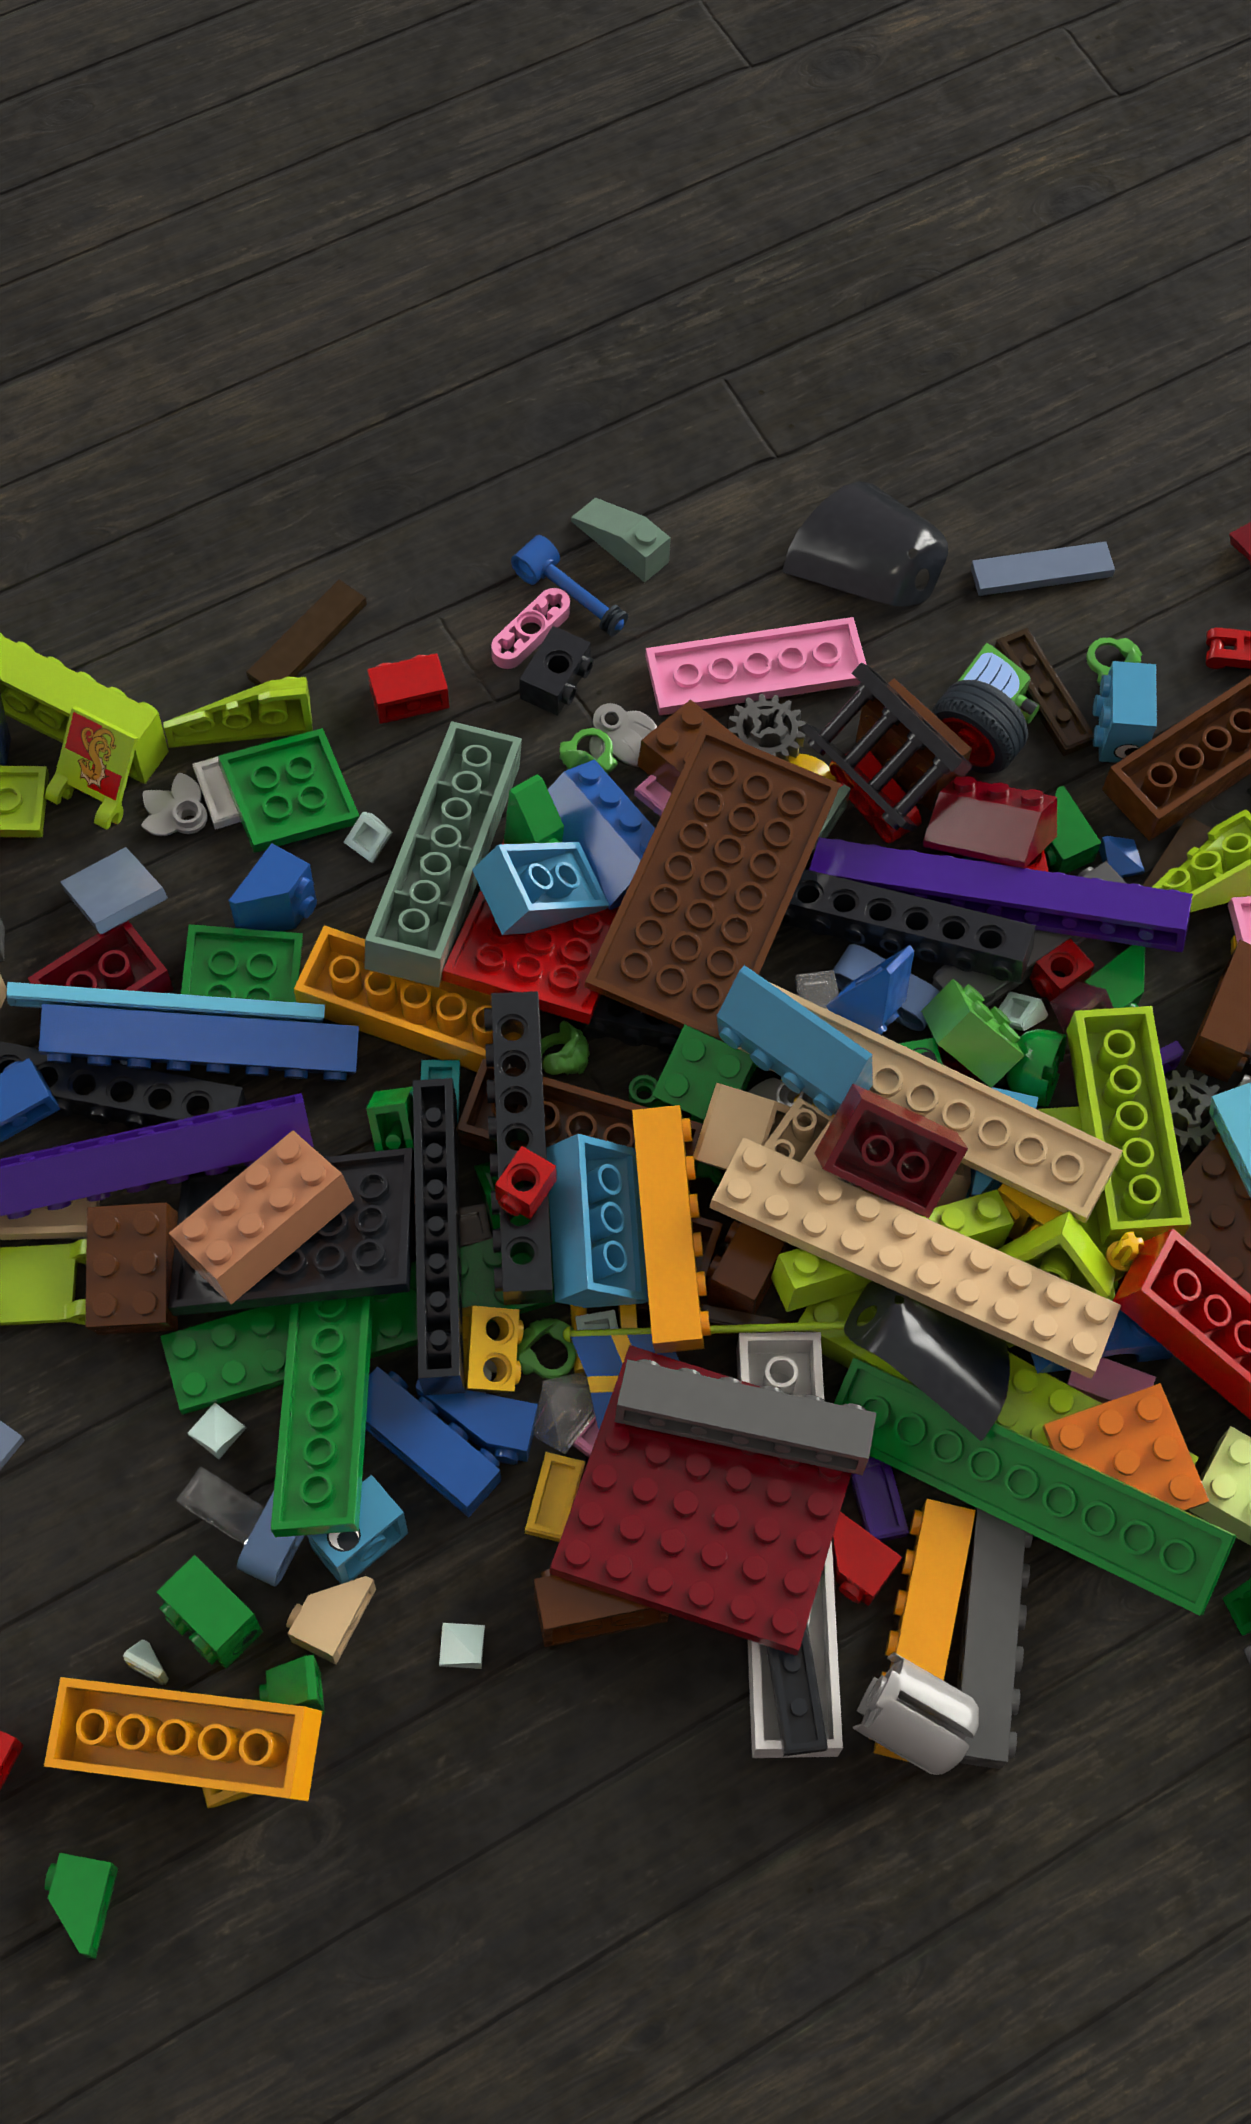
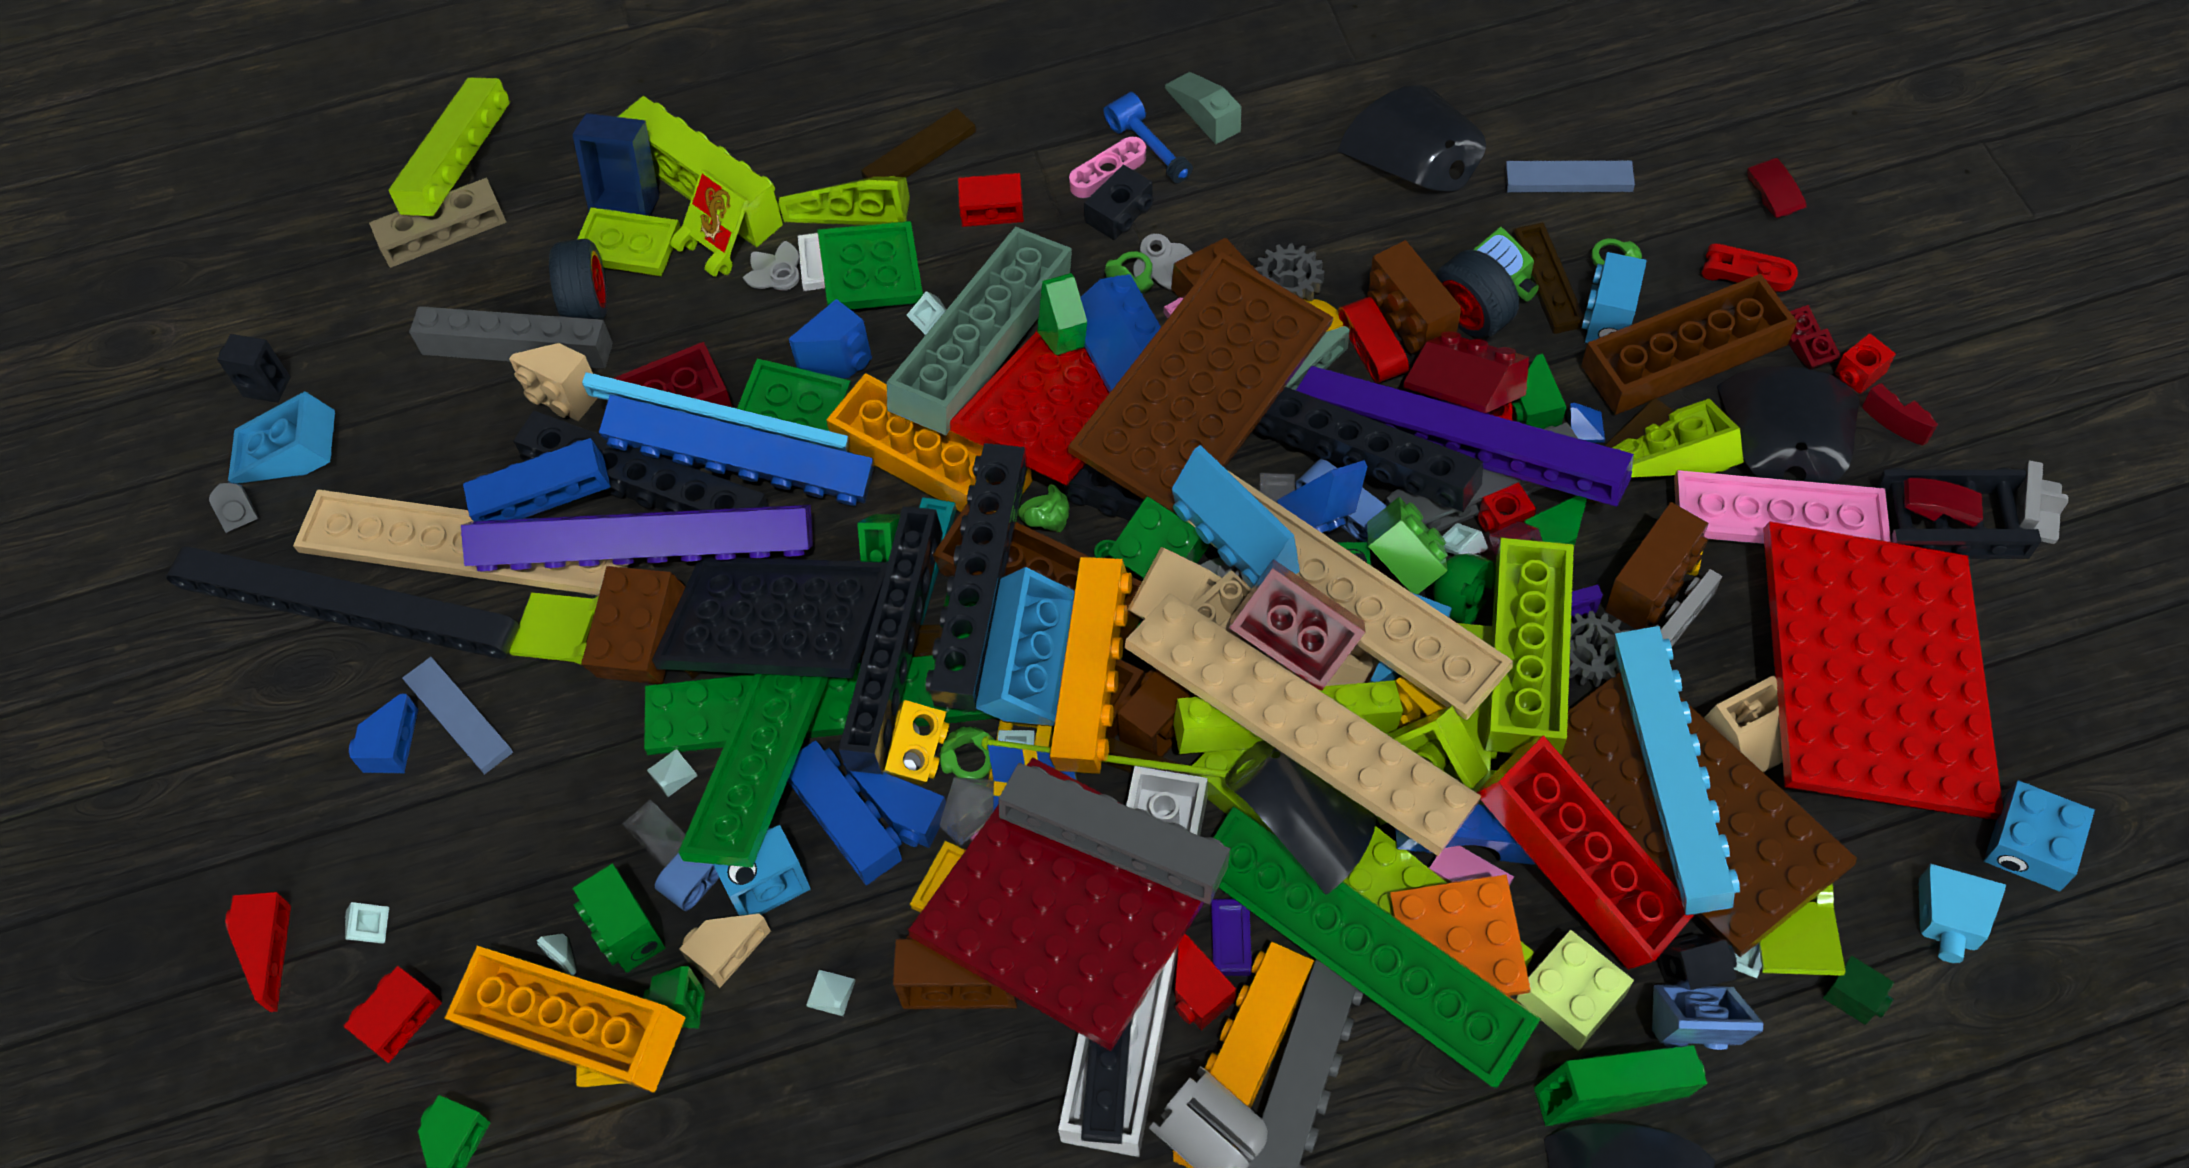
camera: 20 degrees right, 5 degrees down
sand blue tile [60,847,168,934] -> none
nougat brick [169,1130,354,1305] -> none
dark azure slope [472,842,610,935] -> none
red brick [495,1146,557,1219] -> none
bright pink plate [645,617,867,716] -> none
black fence [802,662,973,832] -> none
yellow axle [1105,1232,1144,1282] -> none

